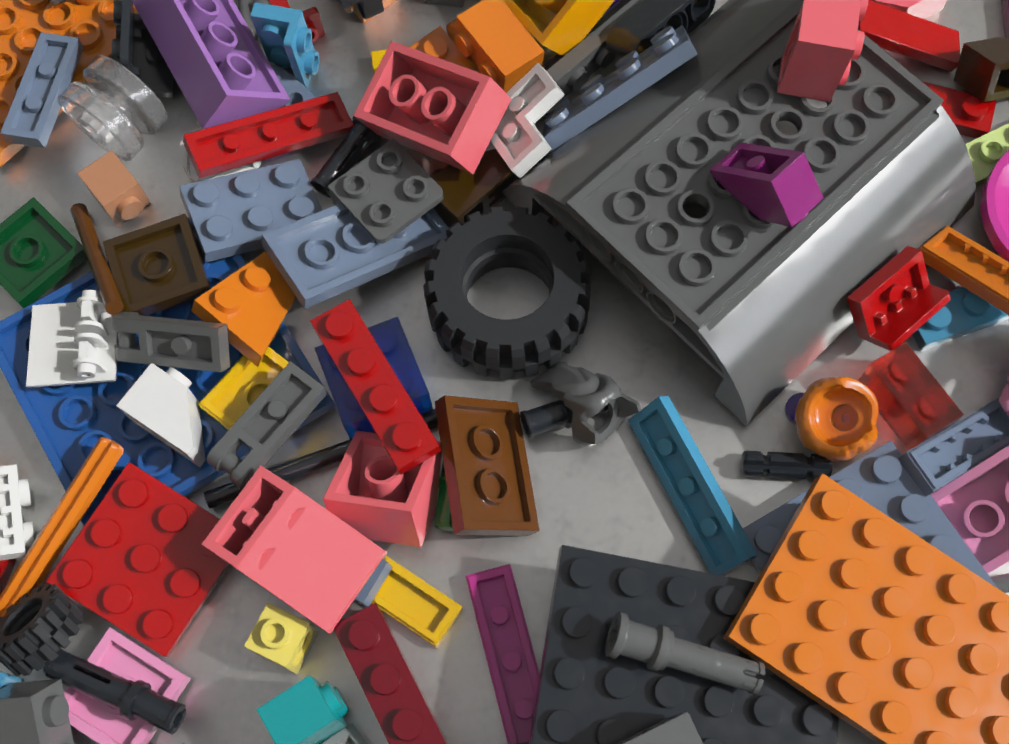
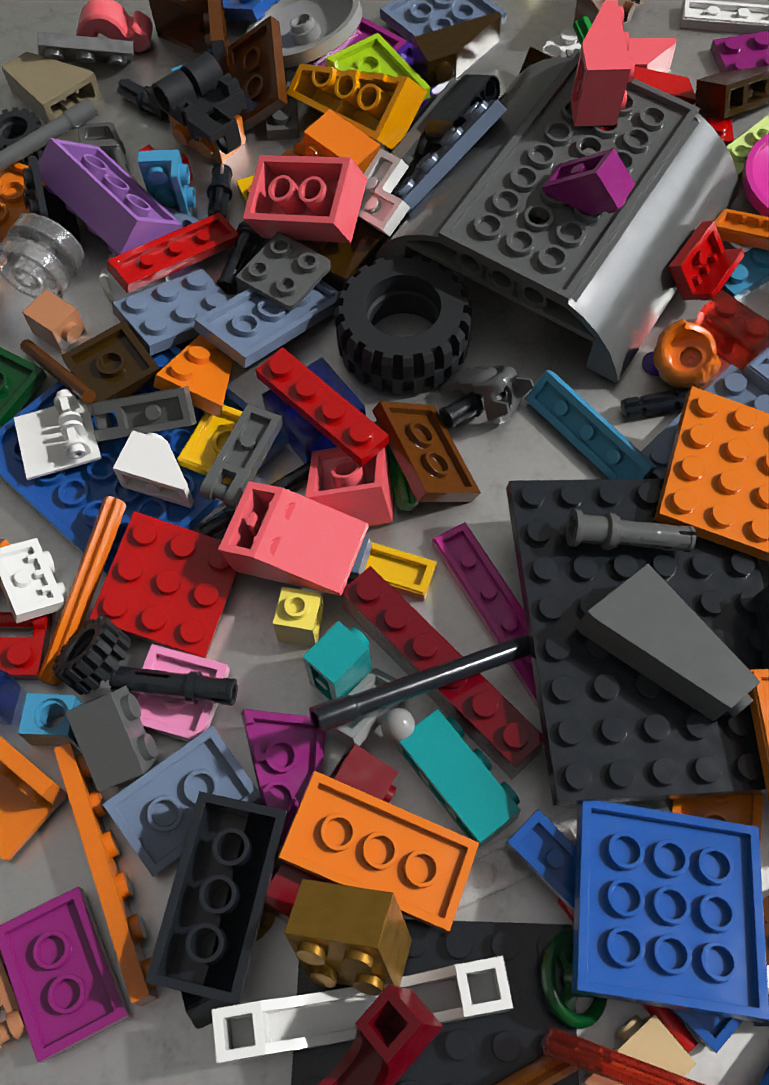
camera: 15 degrees left, 5 degrees down
none -> black axle [207,164,233,218]

